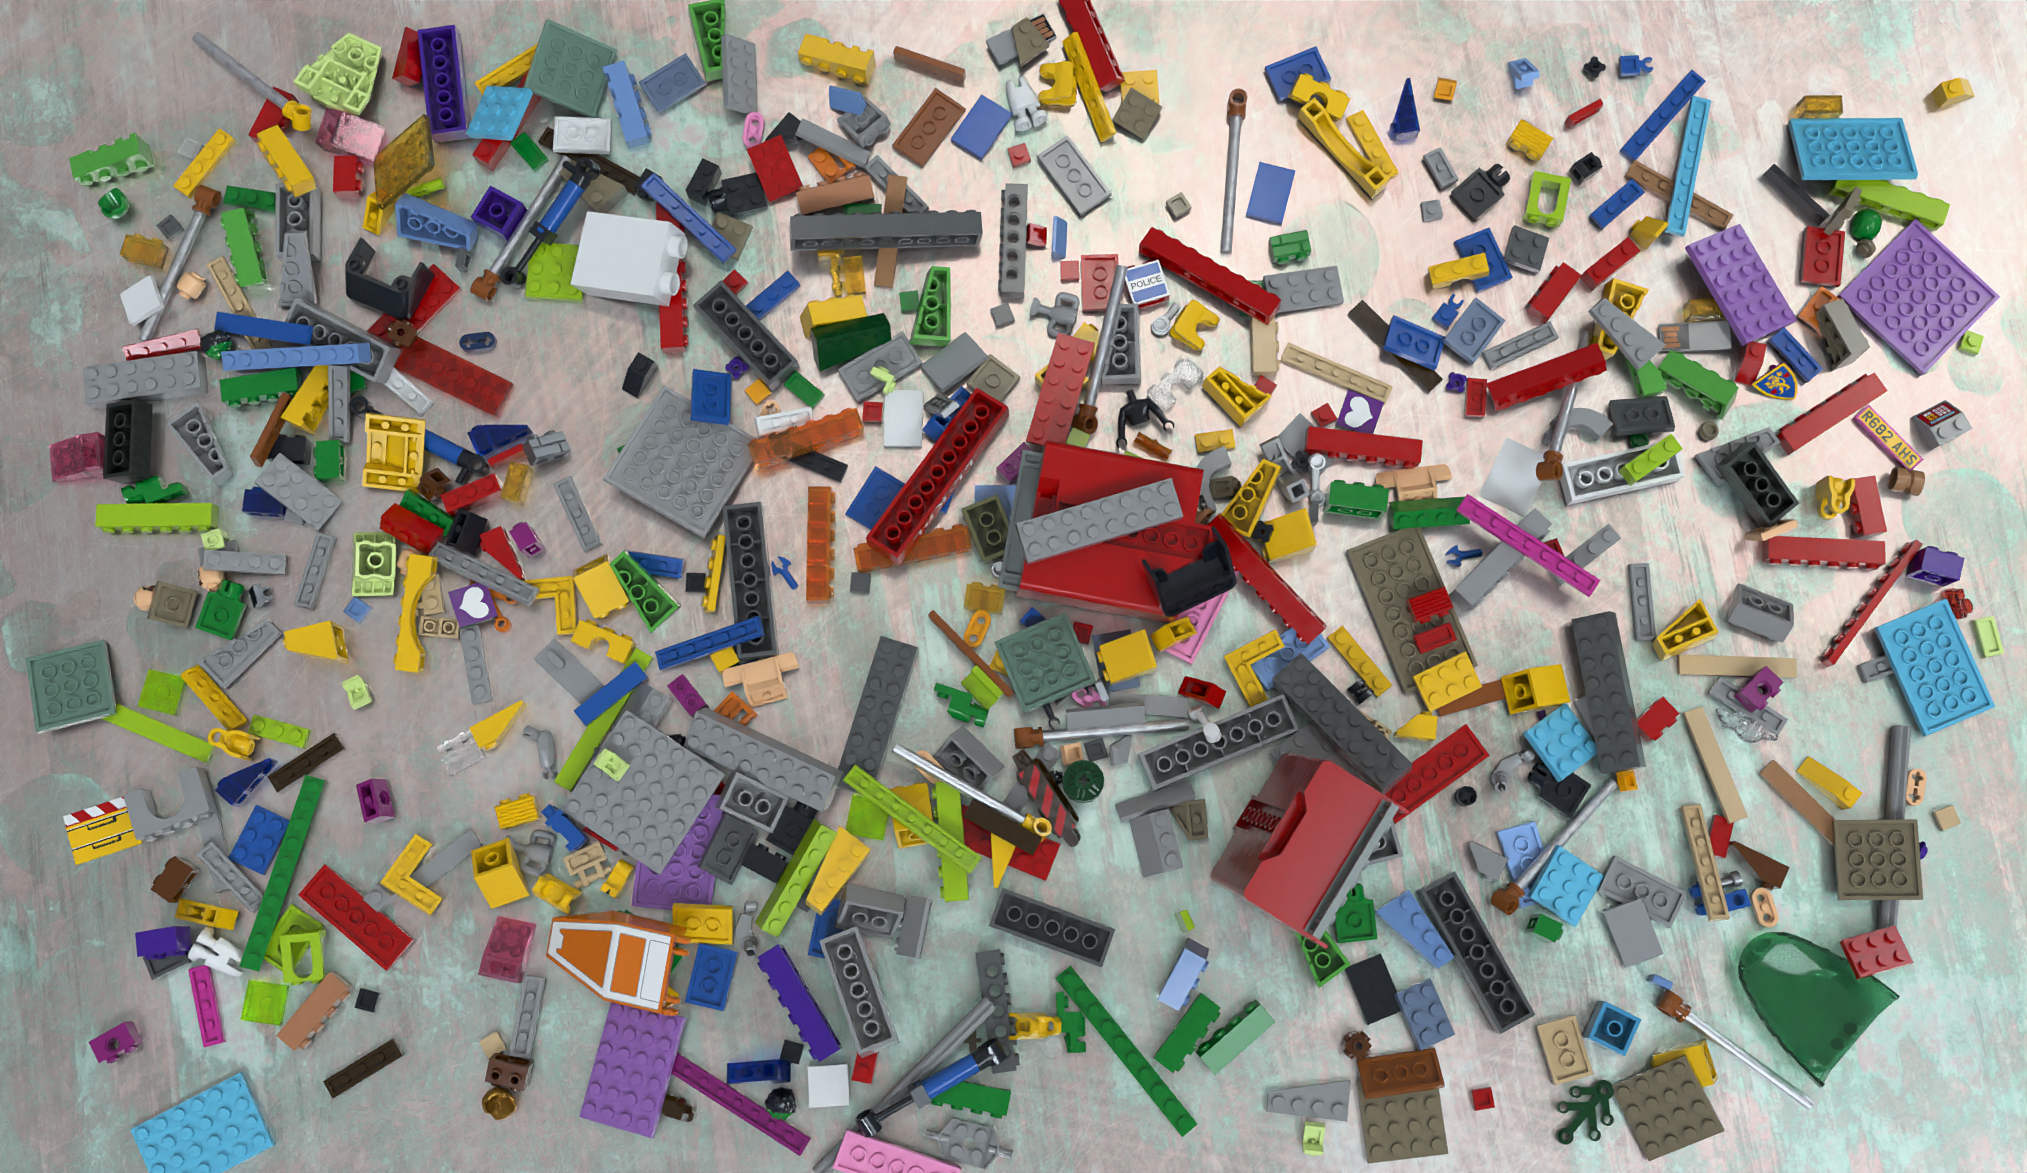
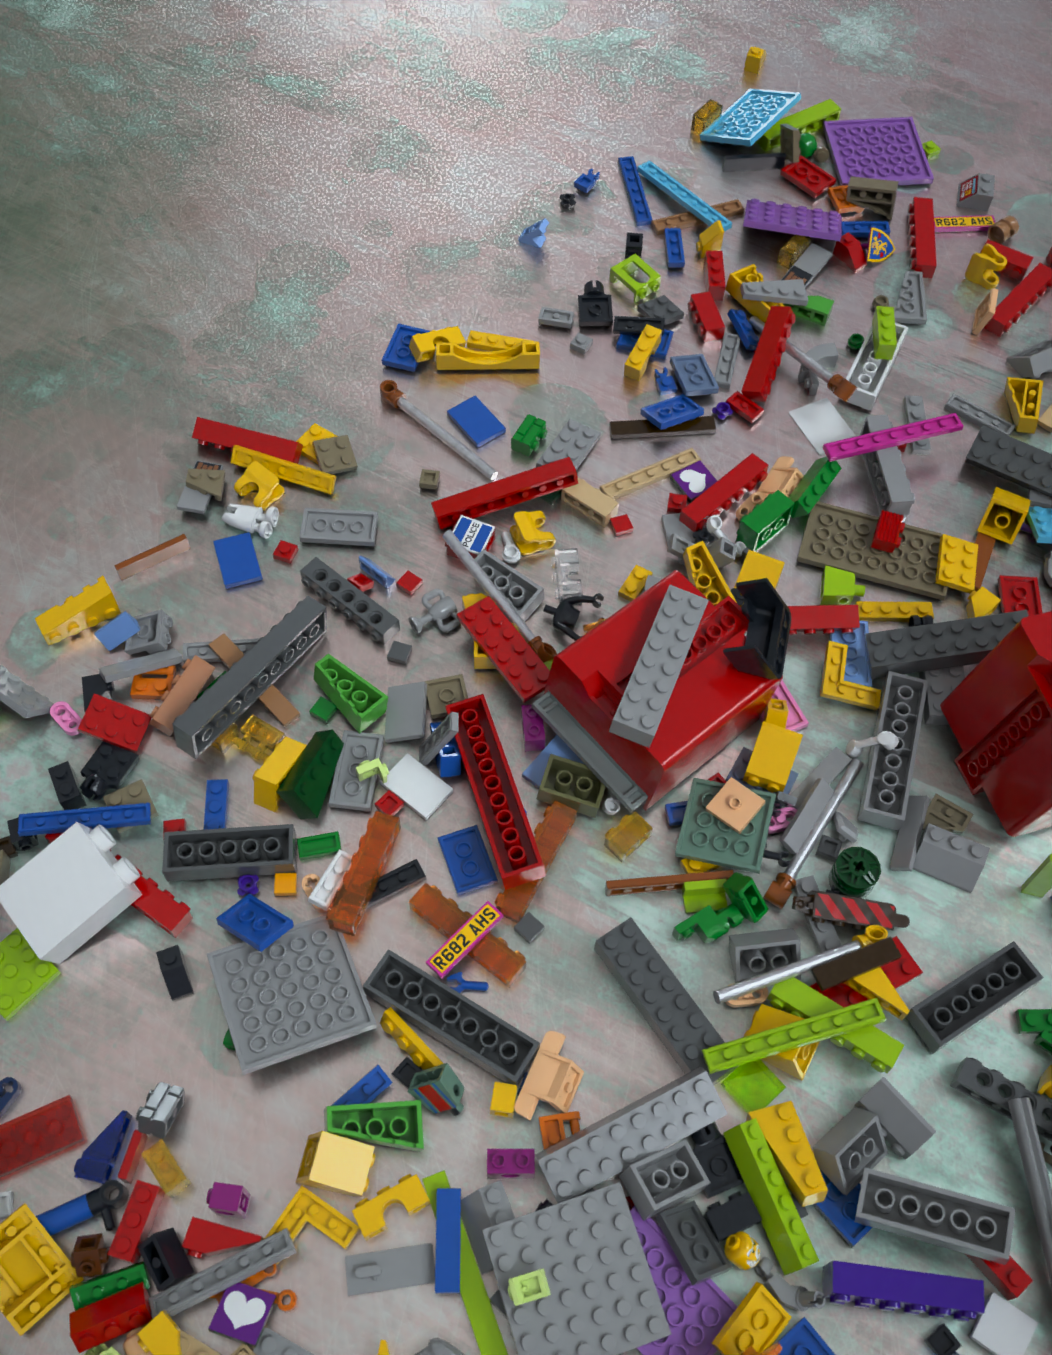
camera: 55 degrees left, 20 degrees down
light grey tile [553,476,603,553] -> none
blue tile [655,616,765,671] -> none
dark orange tile [892,88,966,168] -> none
light orange plate [964,610,991,648] -> none
light nougat plate [1060,742,1084,765] -> none
plate [1081,254,1120,312] -> none
red slope [1178,676,1227,709] -> none
yellow wedge [1202,366,1272,427] -> none
clear blue slope [1390,78,1420,140] -> none
red tile [1413,622,1457,655] -> none
light orange plate [1434,77,1457,101] -> none
blue bar [1445,545,1482,567] -> none
yellow brick [1507,119,1554,161] -> none
red tile [1564,98,1604,128] -> none
dark grey plate [1609,396,1675,435] -> none
bright green wedge [1658,350,1739,420] -> none
pearl dark grey brick [1715,442,1799,527] -> none
none -> sand green torso [407,1063,464,1116]
none -> tile [426,901,504,979]
none -> black tile [613,316,665,336]
none -> light nougat plate [706,777,765,834]
none -> green brick [723,872,769,923]
none -> yellow head [724,1231,761,1270]
none -> blue plate [727,309,759,351]
none -> light nougat plate [736,492,766,521]
none -> lime torso [820,566,865,605]

